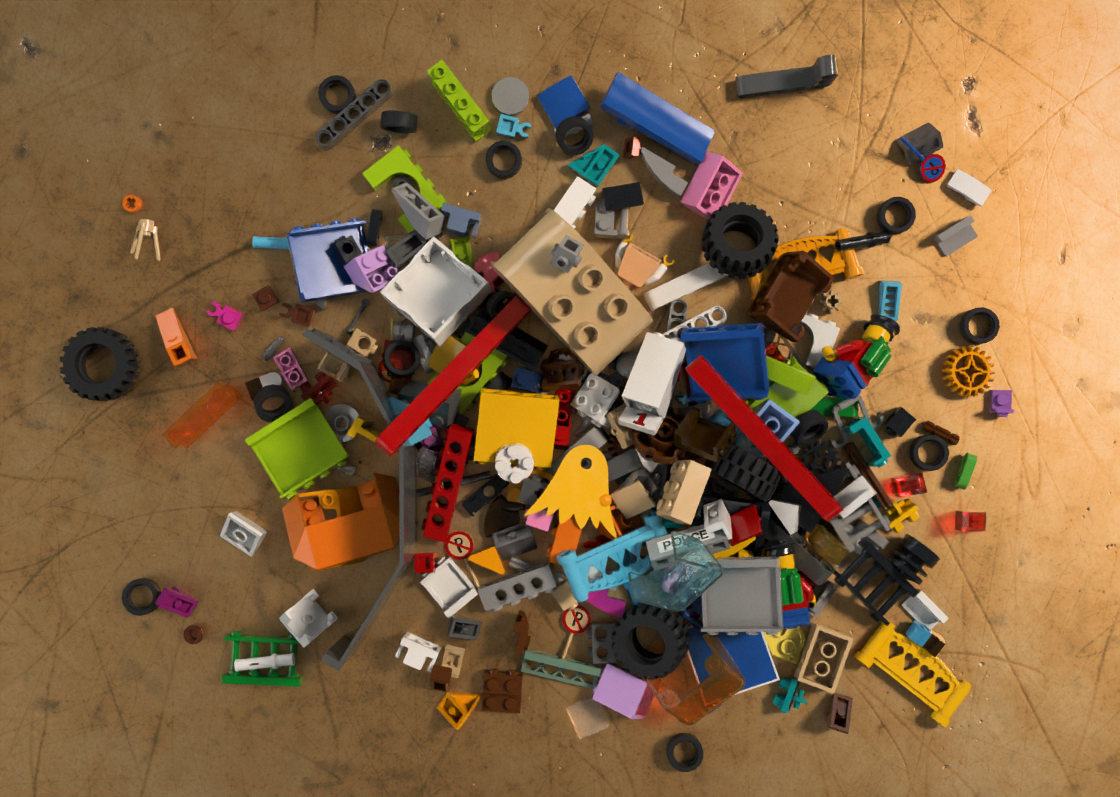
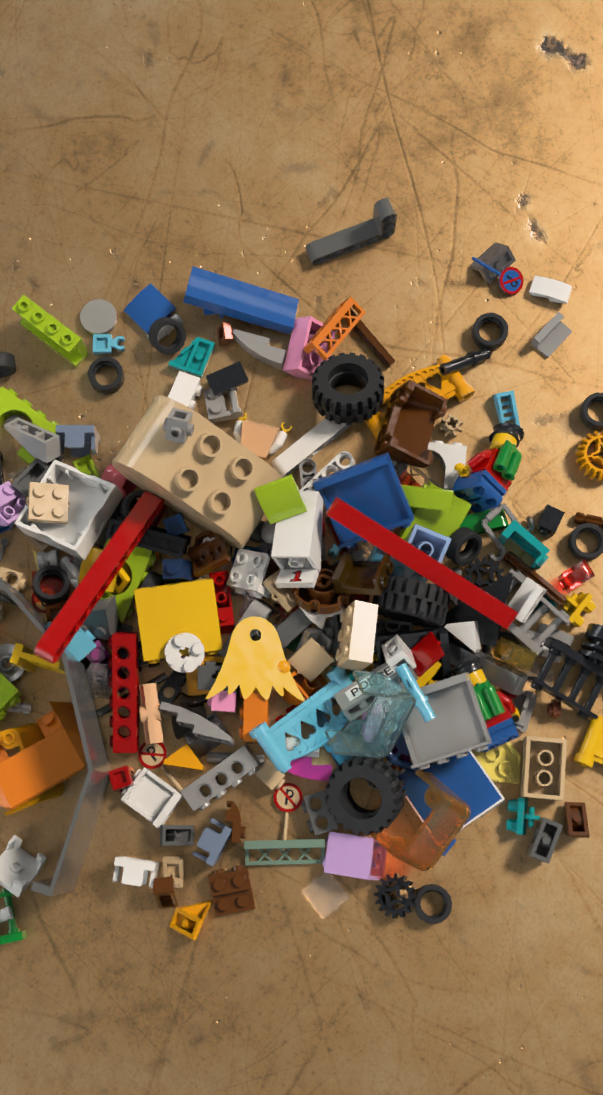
camera: 10 degrees left, 10 degrees down
none -> tan plate [26,482,70,524]
none -> light nougat piece [139,683,164,745]
none -> light grey slope [160,702,235,746]
none -> blue panel [163,513,190,536]
none -> sand blue panel [192,818,232,866]
none -> lime slope [254,474,307,525]
none -> orange fence [303,296,366,361]
none -> reddish brown axle [345,308,395,367]
none -> black gear [374,873,419,918]
none -> medium azure pin [395,663,437,723]
none -> dark grey brick [526,817,563,864]
none -> copper plate [547,699,561,719]

